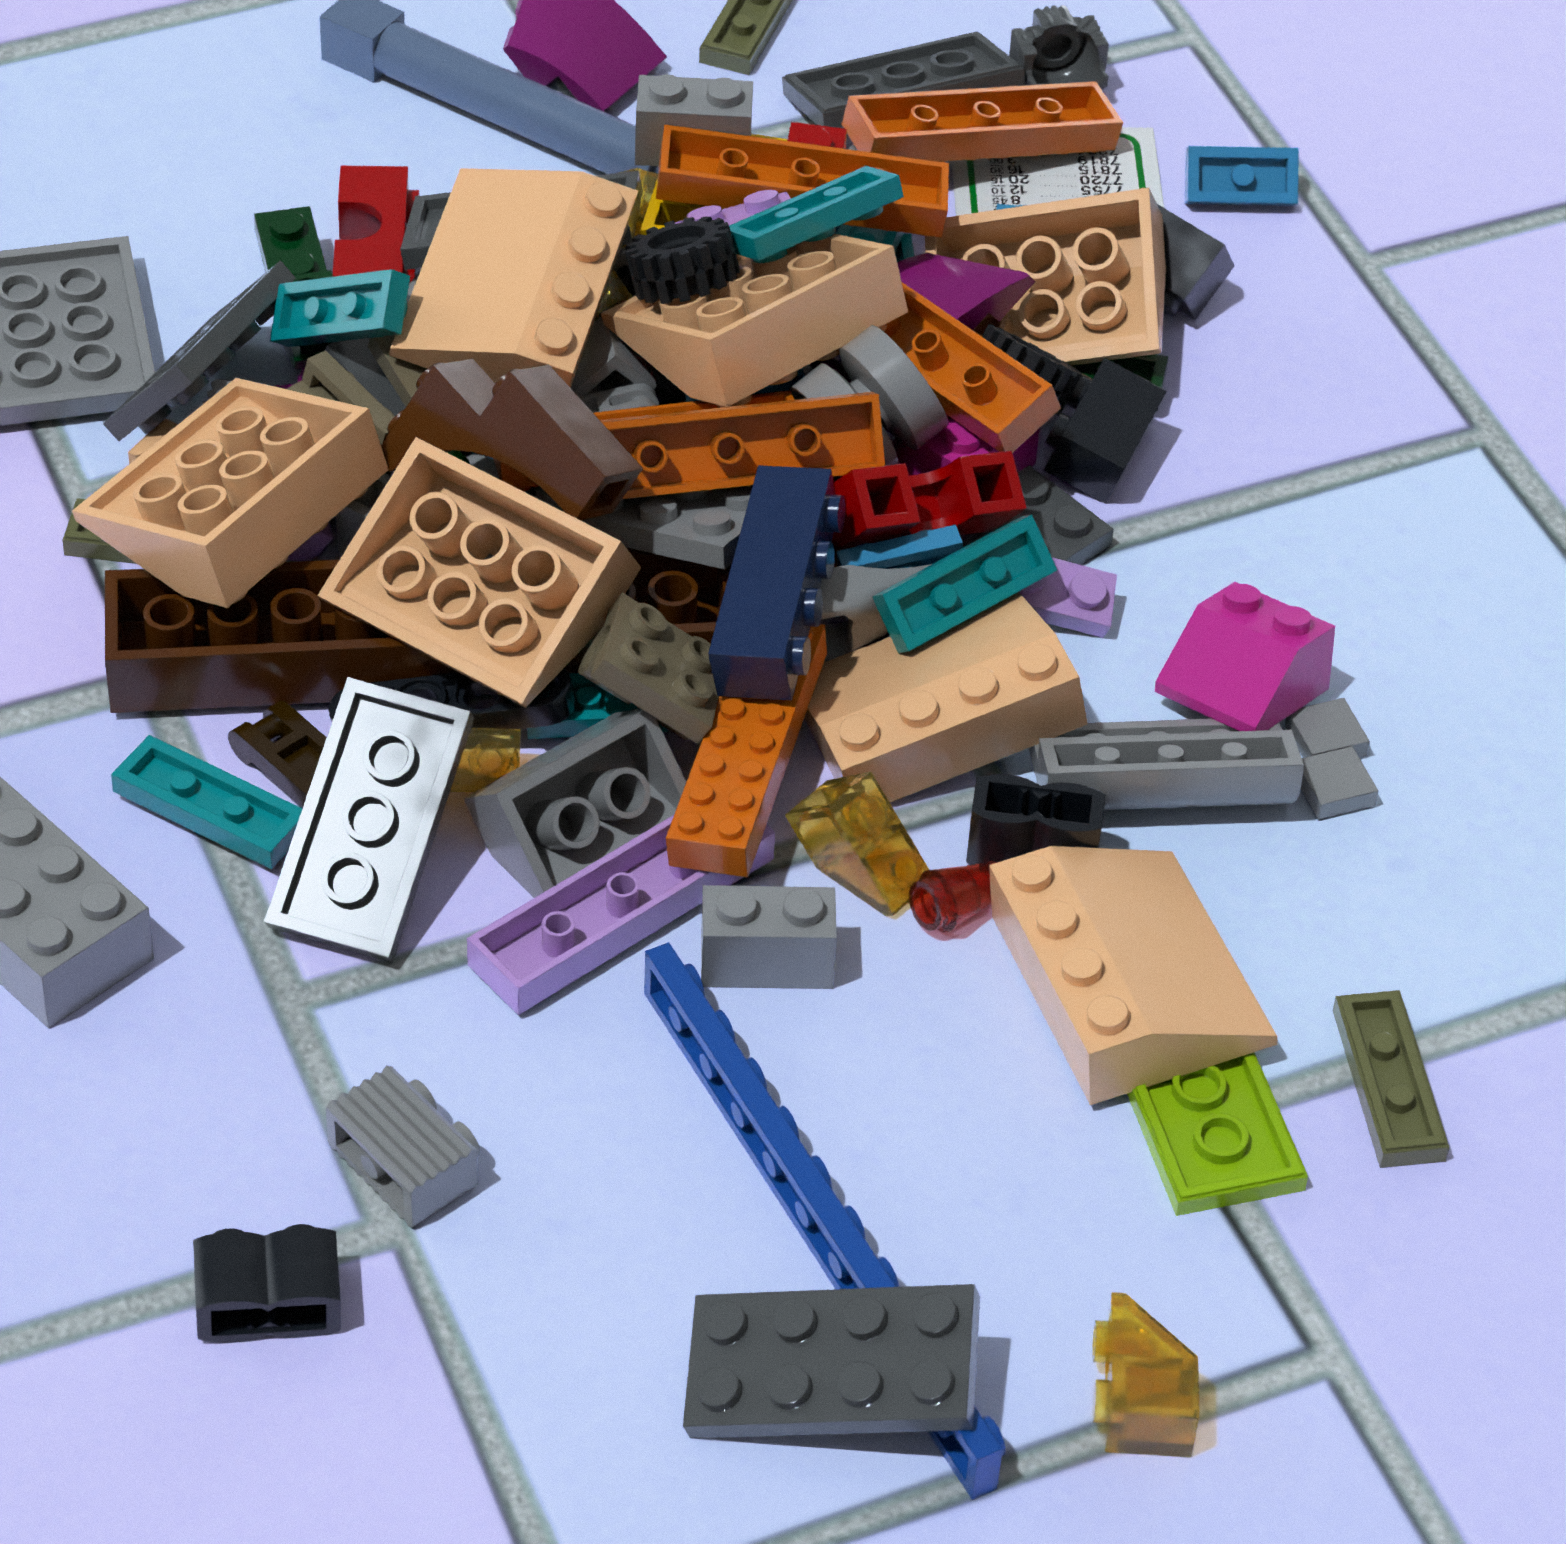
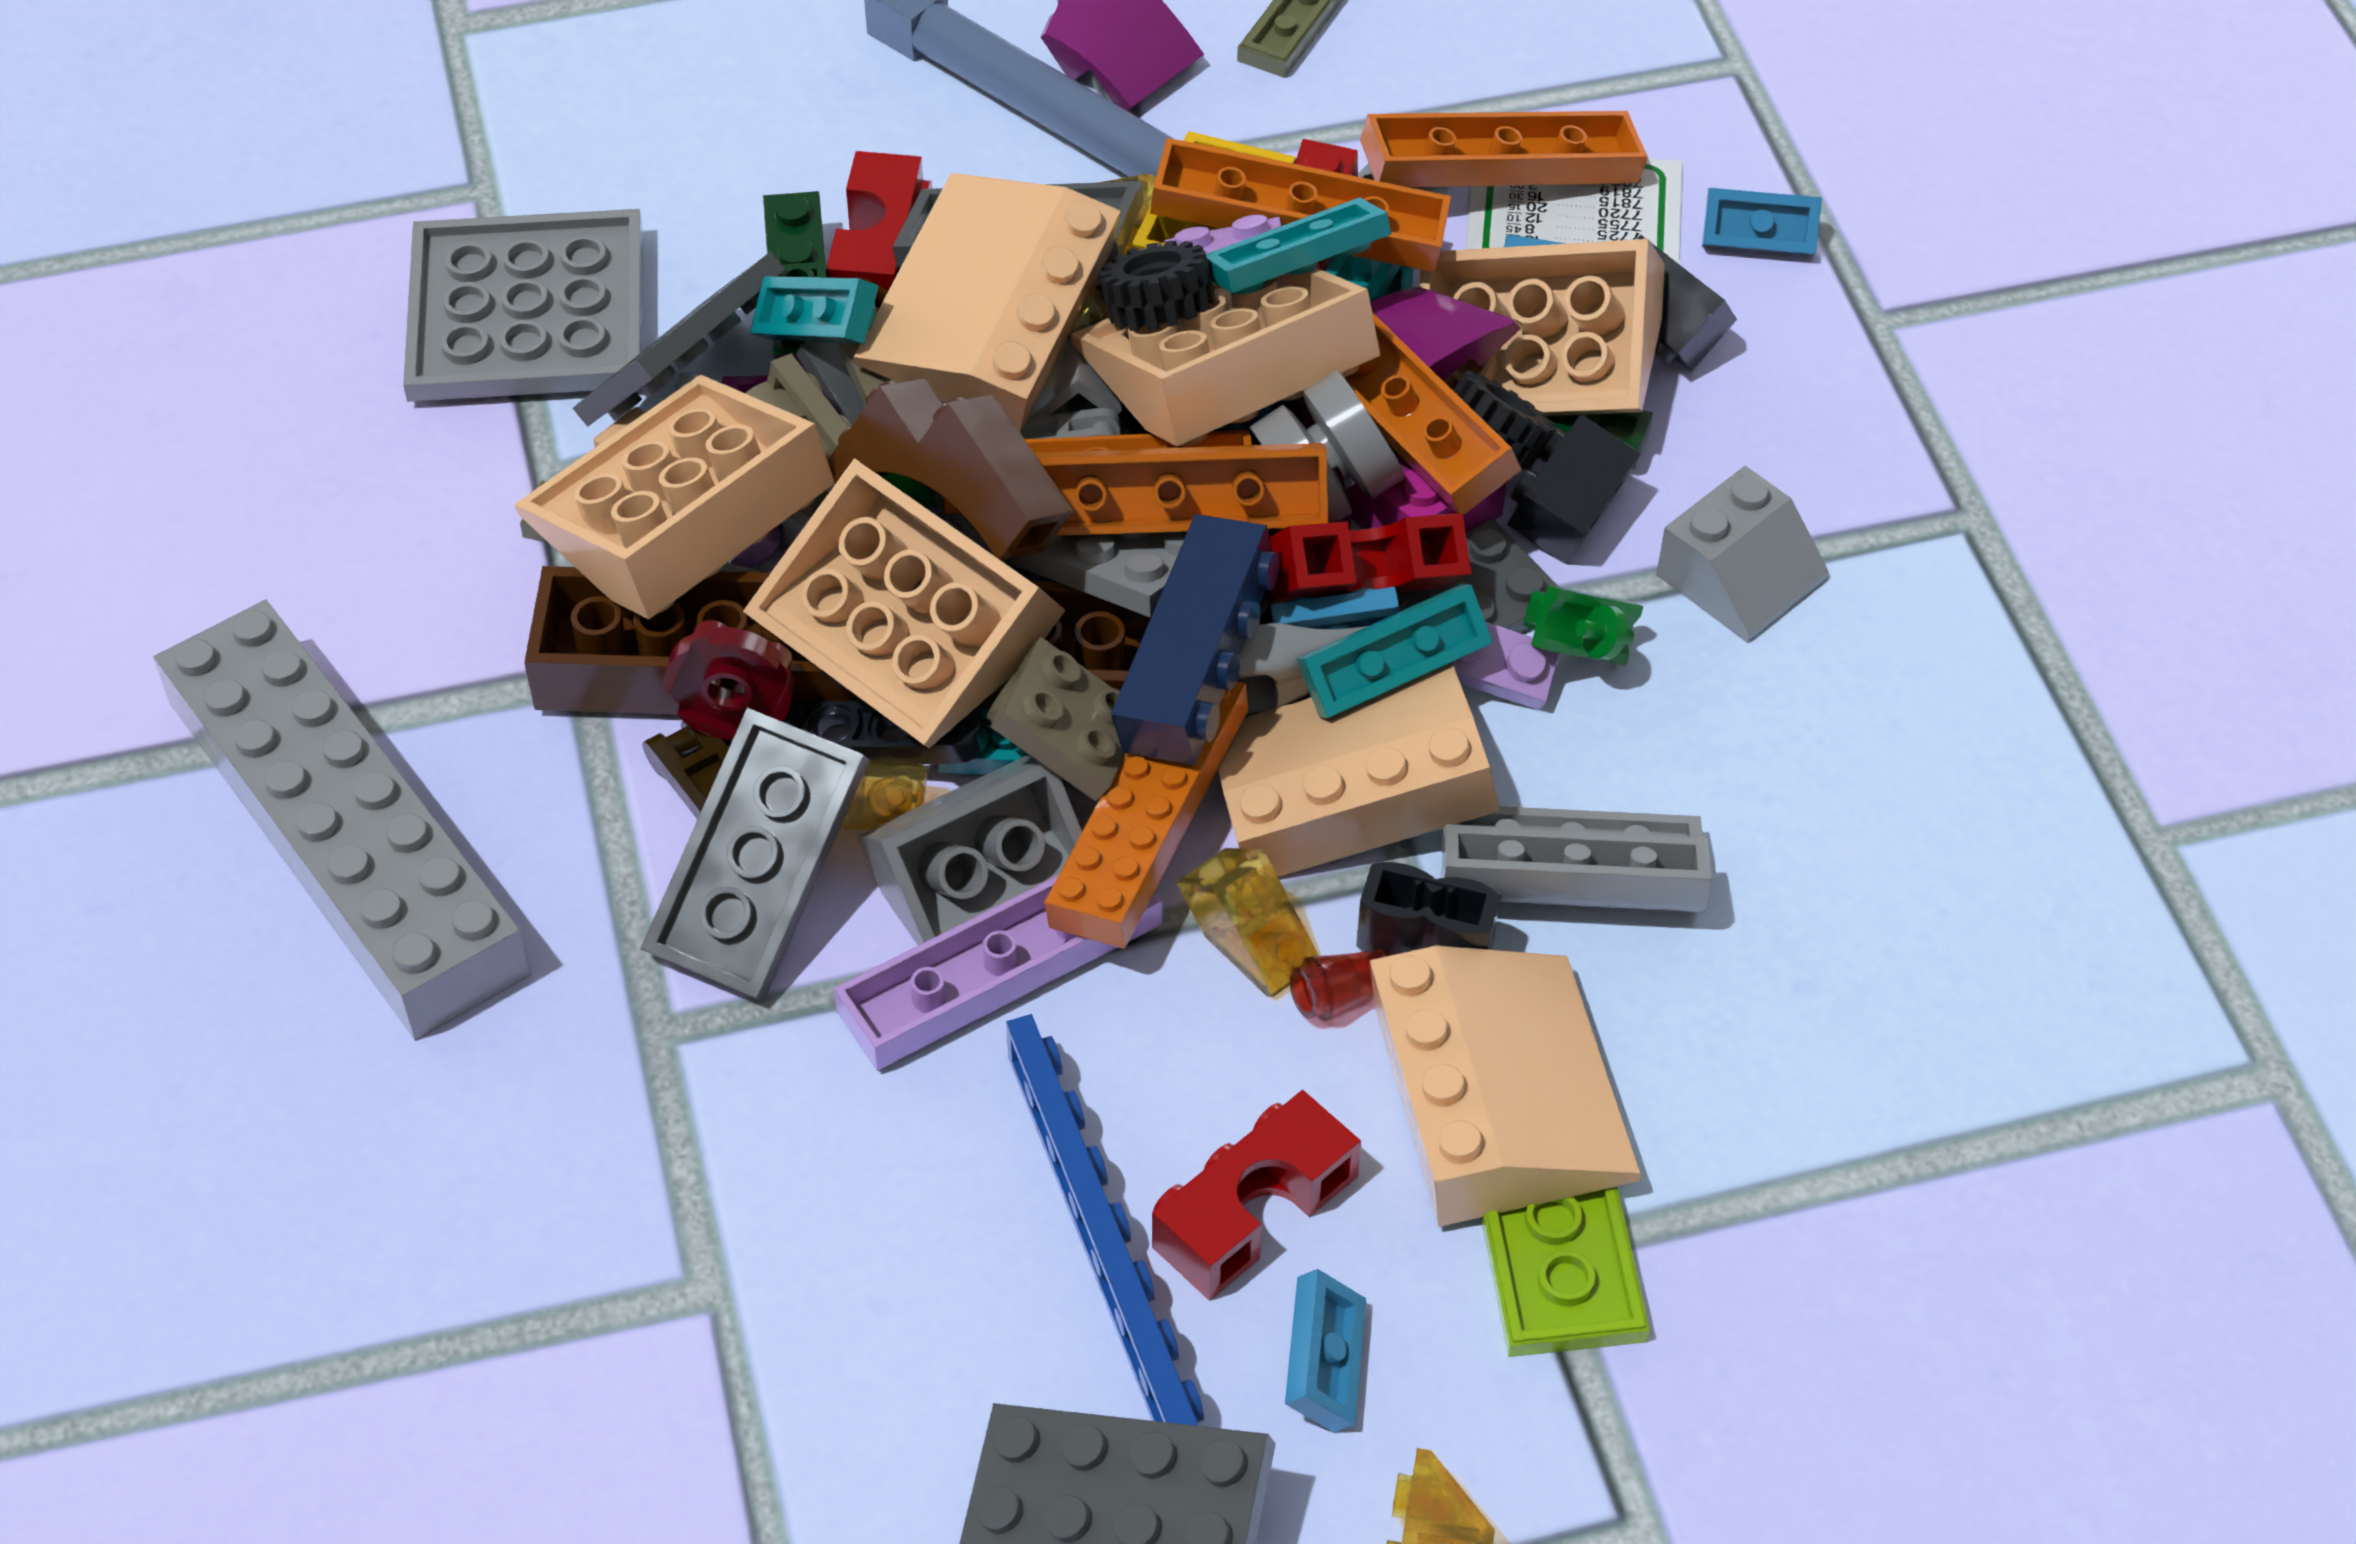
camera: 10 degrees right, 5 degrees up
teal plate [111,735,303,869] -> none
black brick [193,1224,341,1343] -> none
light grey brick [326,1065,480,1227] -> none
light grey brick [635,74,754,166] -> none
light grey brick [701,885,837,989] -> none
dark grey tile [782,31,1025,128] -> none
dark grey hair [1009,5,1109,90] -> none
dark pink slope [1155,581,1336,731] -> none
light grey tile [1285,698,1370,758] -> none
light grey tile [1301,746,1379,820] -> none
olive tile [1332,990,1449,1168] -> none
none -> dark red plate [663,620,795,740]
none -> red arch [1152,1089,1361,1301]
none -> dark azure plate [1285,1269,1366,1433]
none -> green hips [1523,585,1644,665]
none -> light grey slope [1656,465,1829,643]

